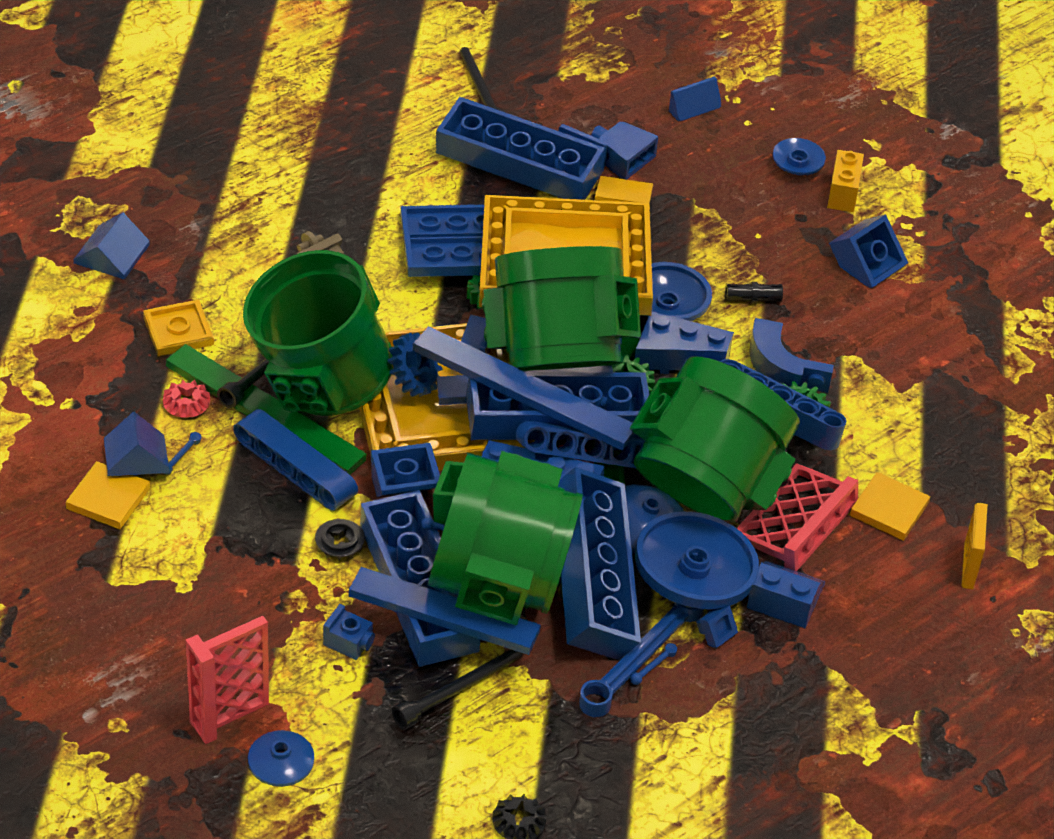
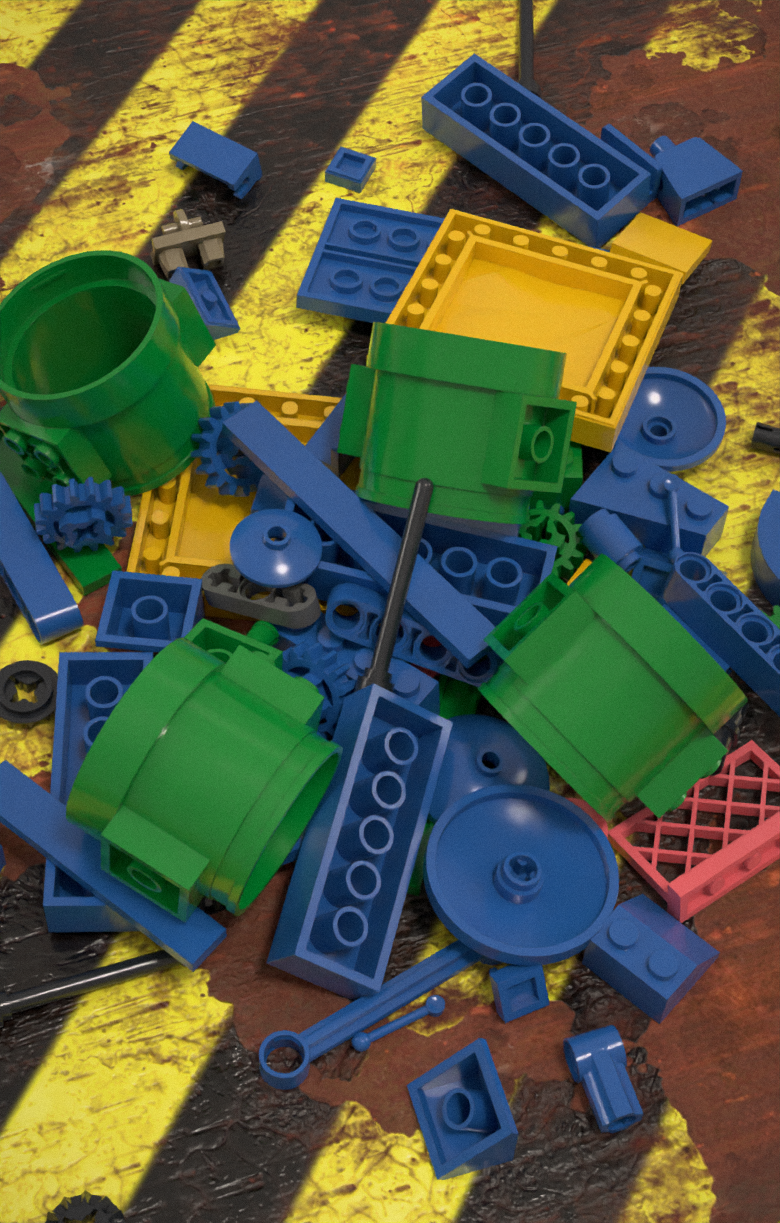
camera: 20 degrees right, 10 degrees up
none -> blue gear [34,477,133,552]
none -> blue hinge [169,121,263,199]
none -> dark grey beam [201,564,321,629]
none -> blue dish [230,509,322,588]
none -> blue tile [325,146,376,193]
none -> black piece [354,478,434,693]
none -> blue slope [407,1038,519,1180]
none -> blue piece [563,1025,643,1133]
none -> blue brick [578,508,643,573]
none -> blue hinge [663,474,684,564]

